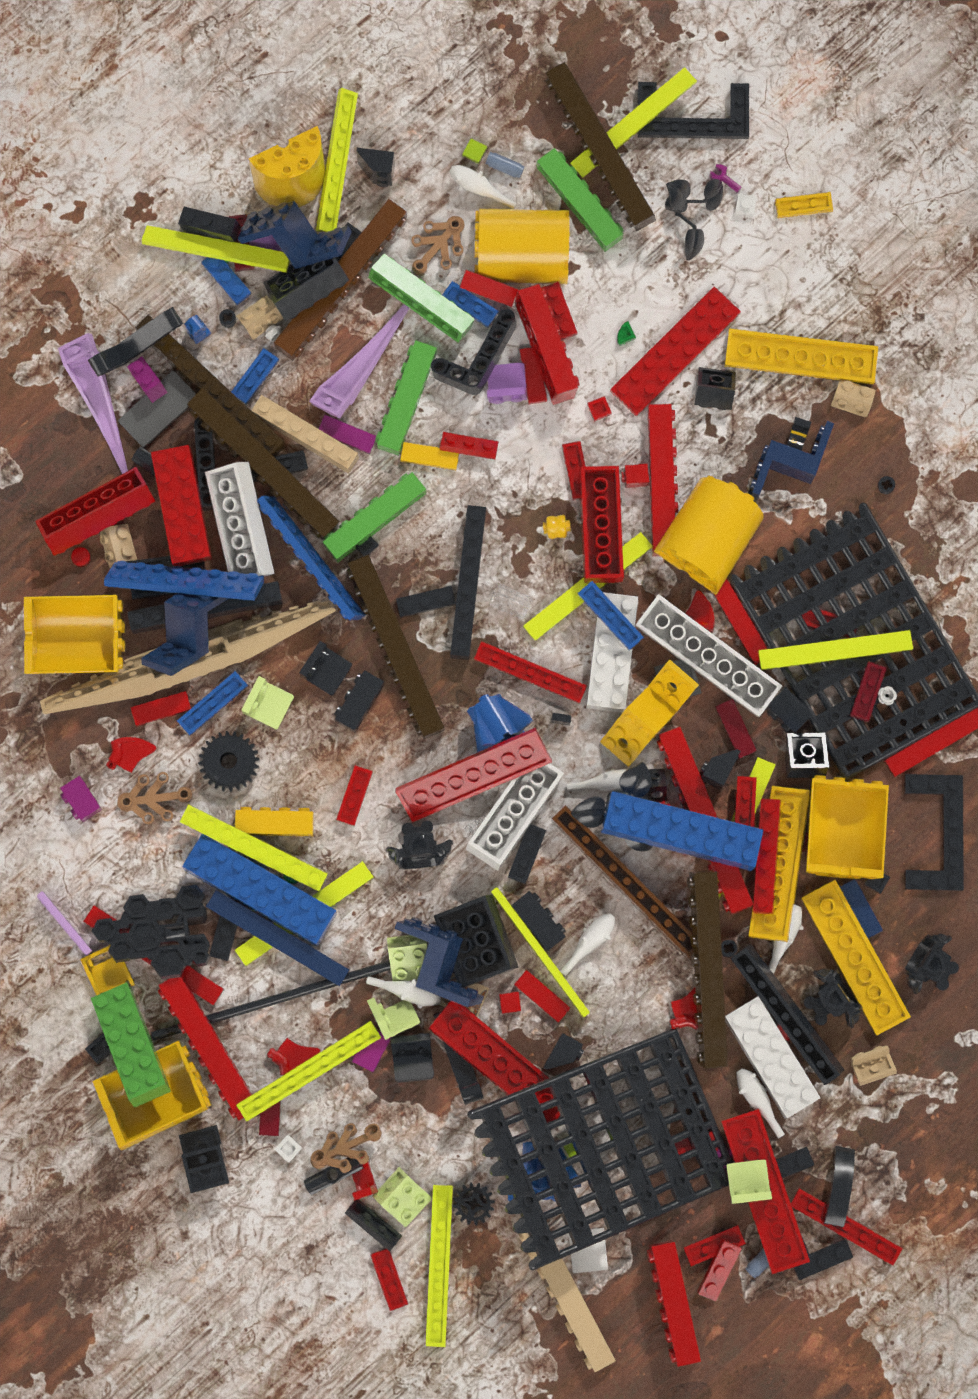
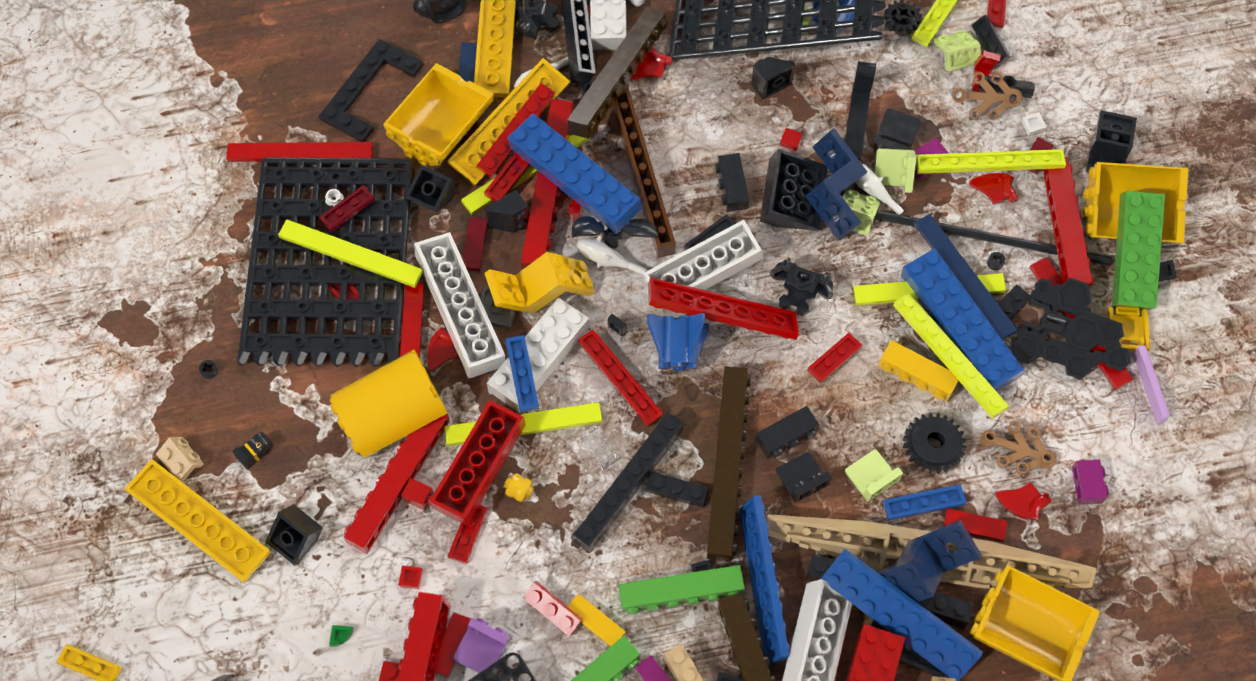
camera: 145 degrees left, 15 degrees down
red plate [428,1000,560,1123] -> none
neon yellow tile [491,887,589,1018] -> none
red tile [514,970,571,1023] -> none
white piece [560,914,615,976] -> none
red plate [610,286,741,417] -> none
black bracket [647,768,667,803] -> none
dark blue bracket [748,421,834,503] -> none
black slope [766,687,813,733] -> none
none -> black bush [987,252,1006,271]

